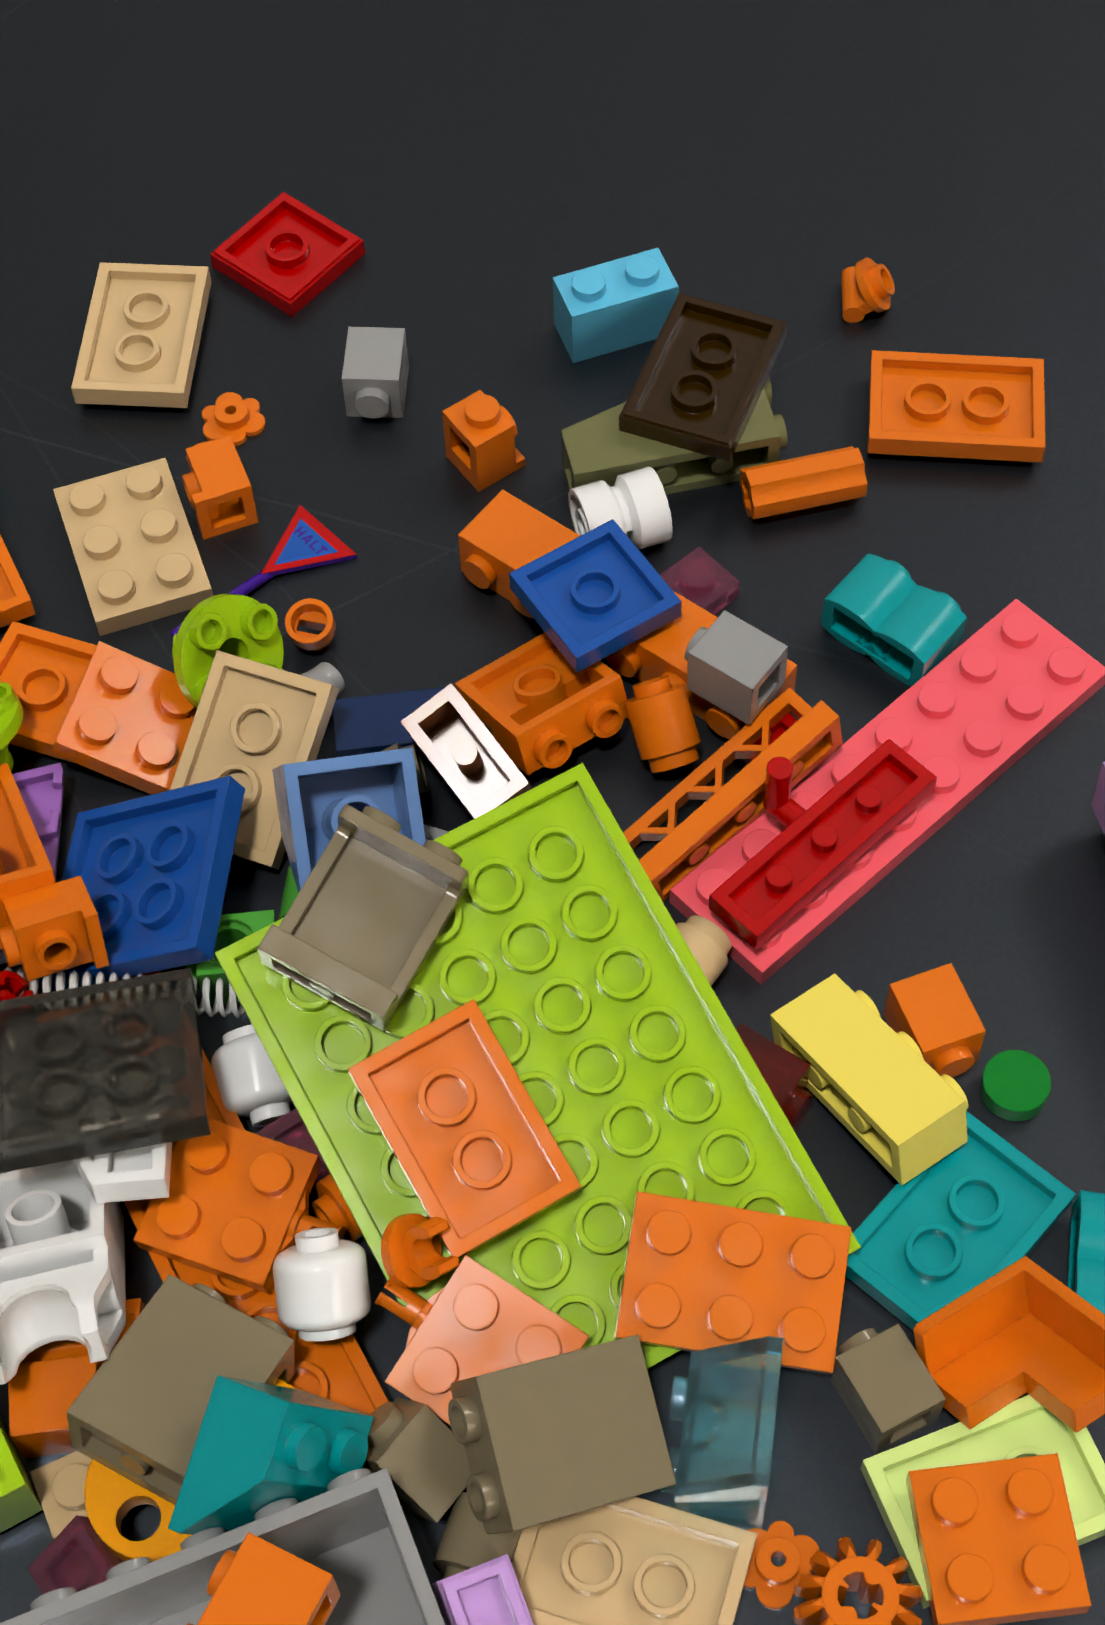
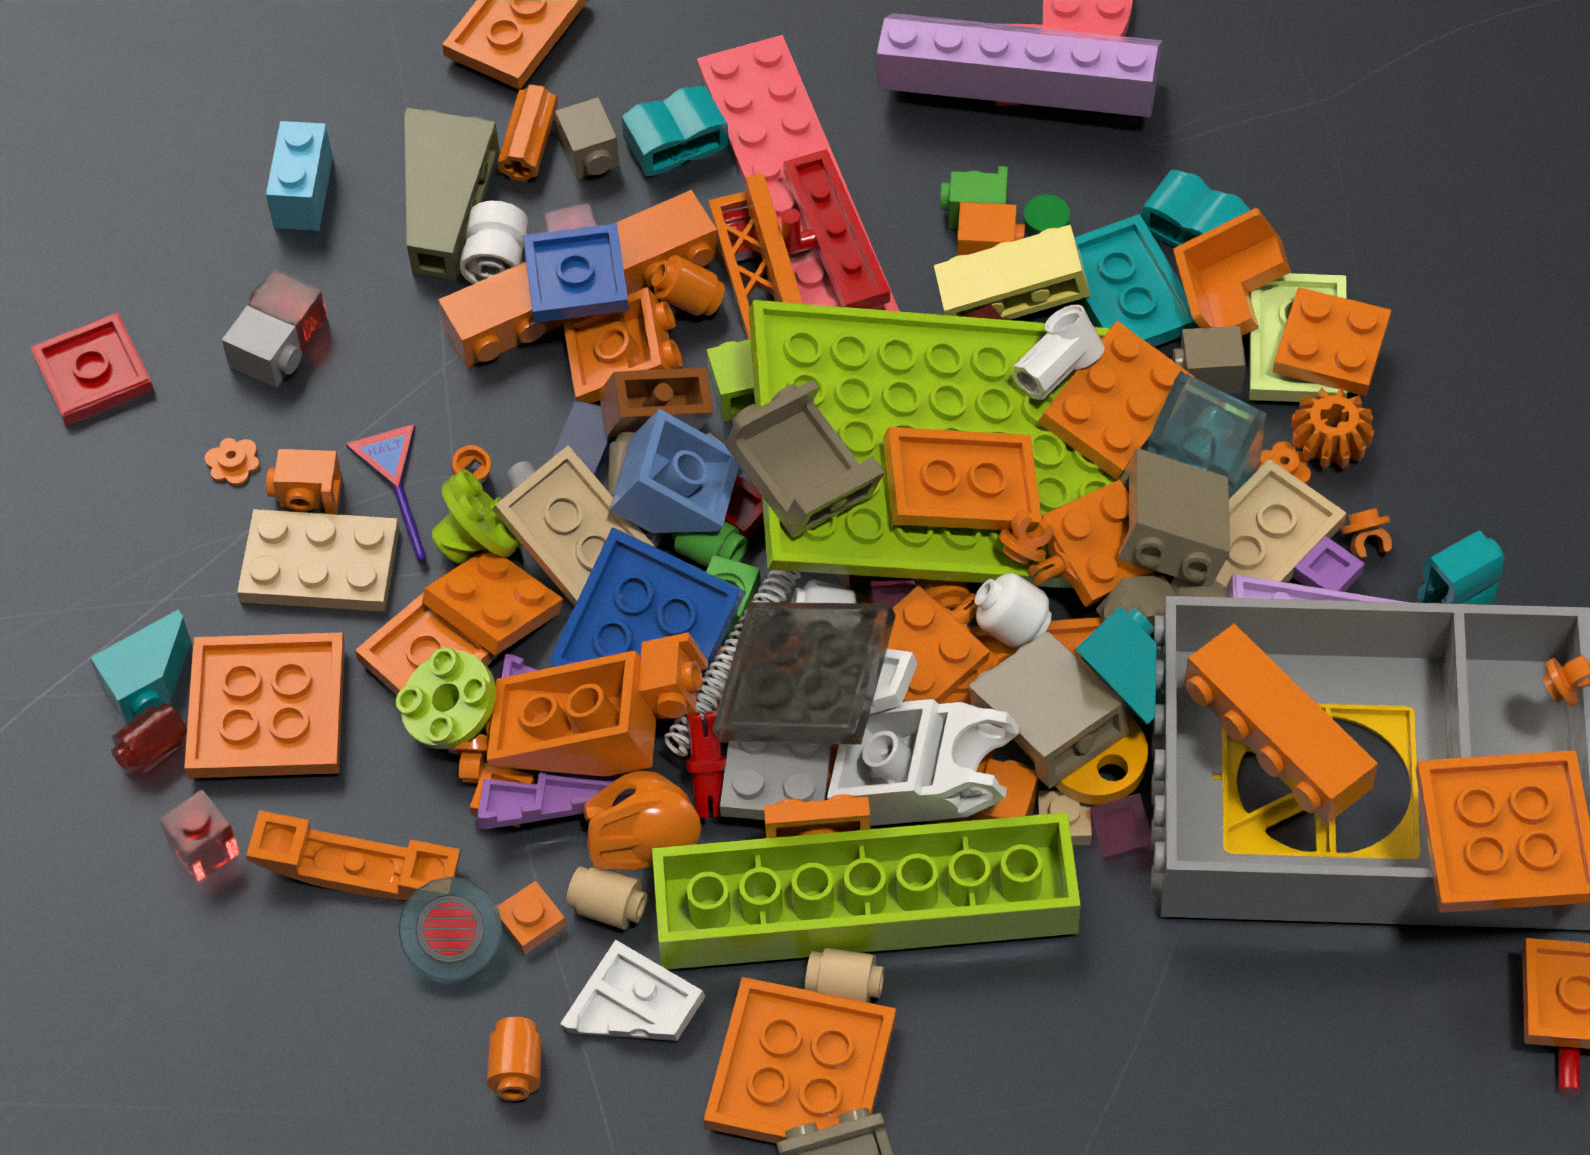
camera: 65 degrees left, 0 degrees up
tan plate [71,262,212,408] -> none
orange brick [442,390,526,492] -> none
dark brown tile [619,293,788,462] -> none
light grey brick [684,610,788,725] -> none
orange plate [841,257,895,323] -> none
none -> clear red brick [248,271,328,353]
none -> dark tan brick [555,97,620,179]
none -> bright green brick [940,166,1008,230]
none -> white piece [1011,305,1105,400]

